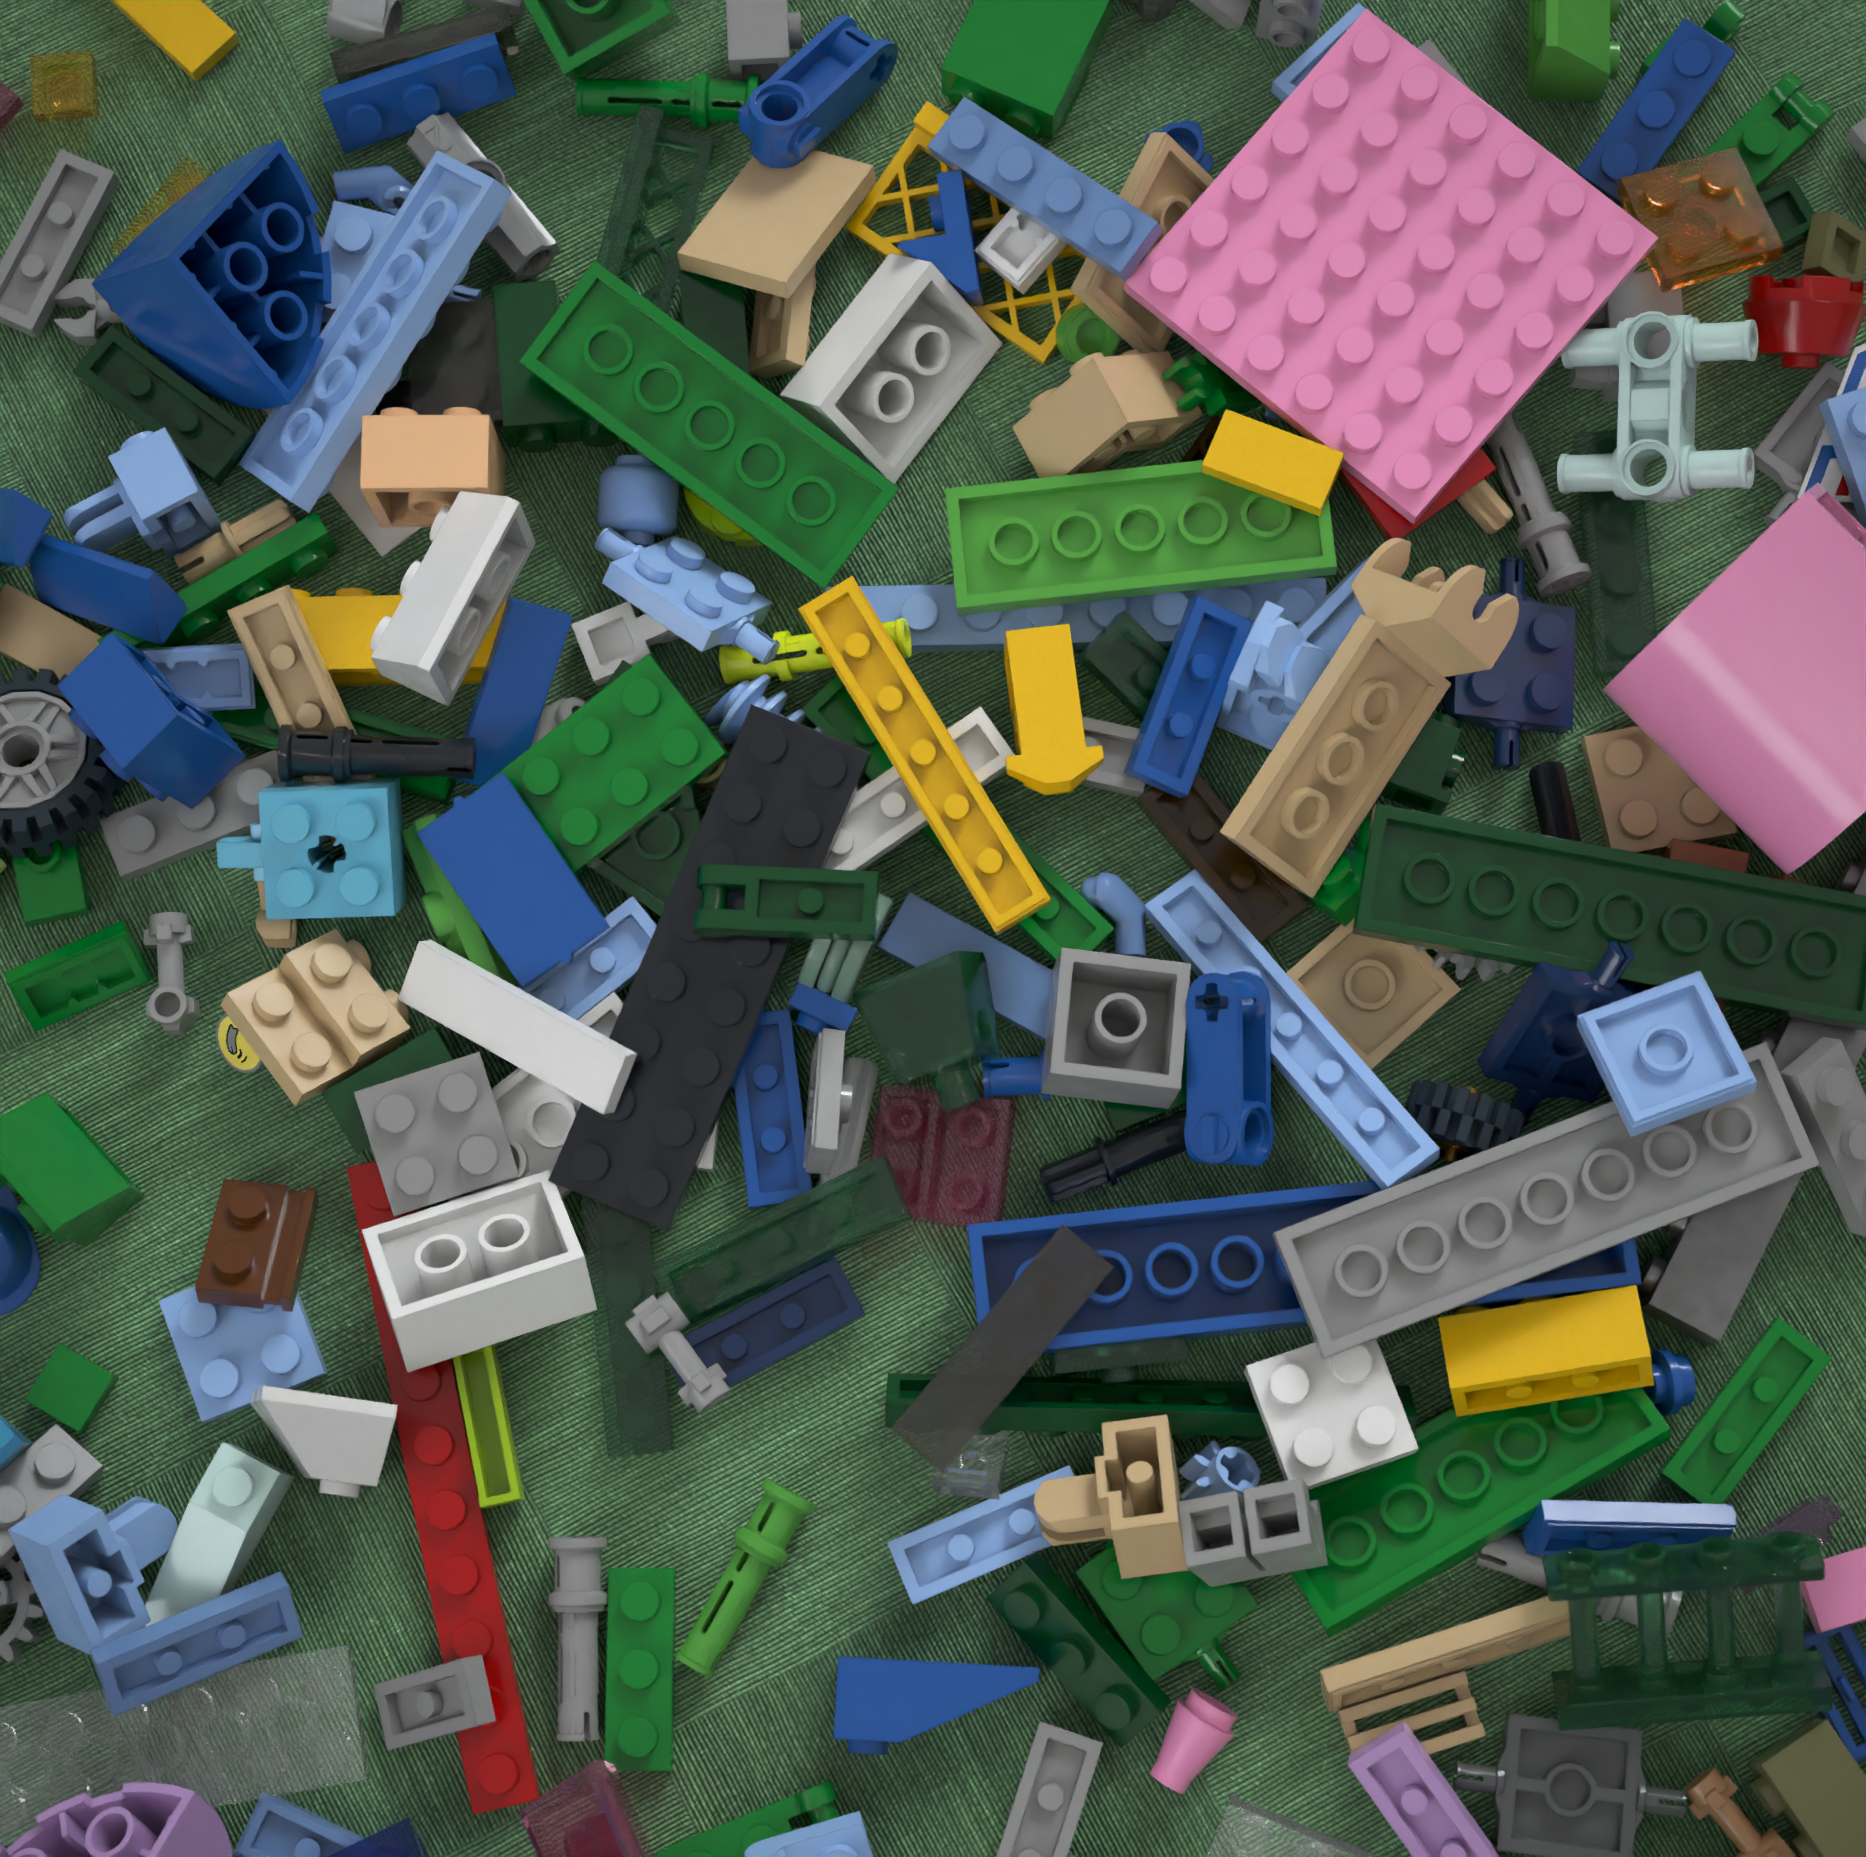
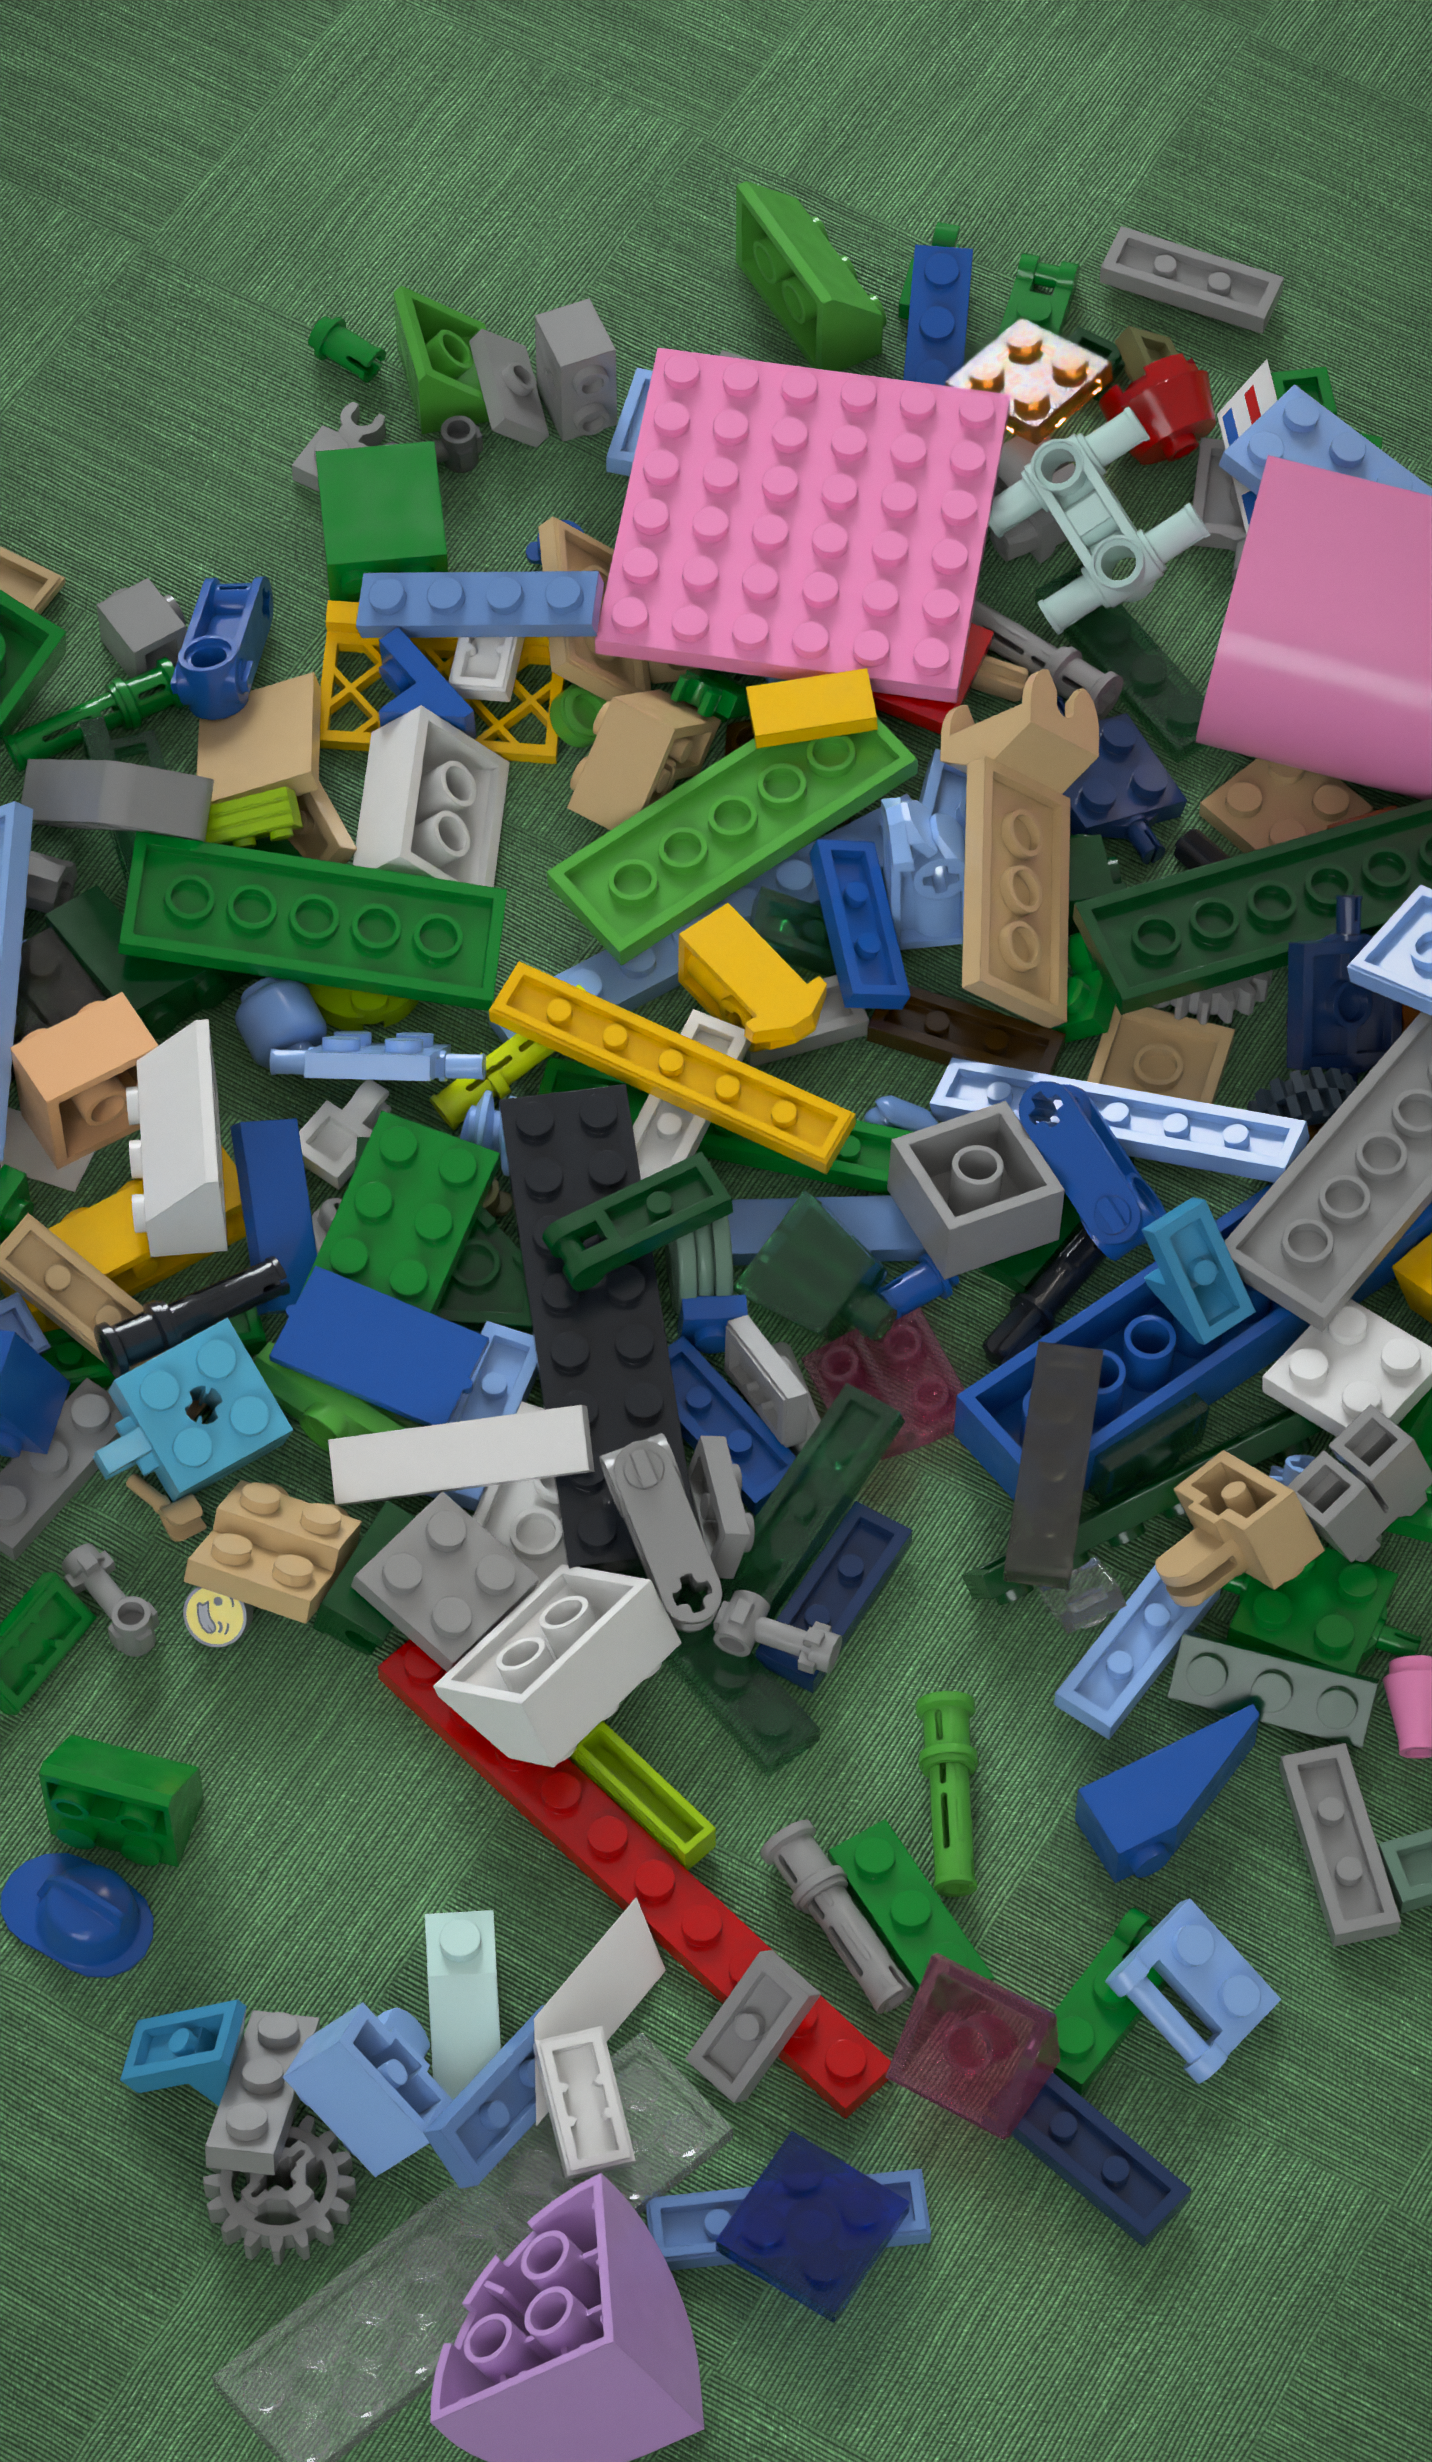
camera: 35 degrees left, 20 degrees down
green tile [24,1343,119,1434] -> none
light blue plate [159,1286,329,1424] -> none
reddish brown plate [195,1179,319,1312] -> none
white slope [250,1386,398,1498] -> none
none -> light grey beam [21,759,214,842]
none -> lime piece [205,786,303,848]
none -> white plate [533,2026,636,2180]
none -> white sticker [534,1897,666,2126]
none -> light grey piece [599,1433,722,1633]
none -> light grey plate [687,1436,755,1579]
none -> dark azure slope [1141,1197,1256,1345]

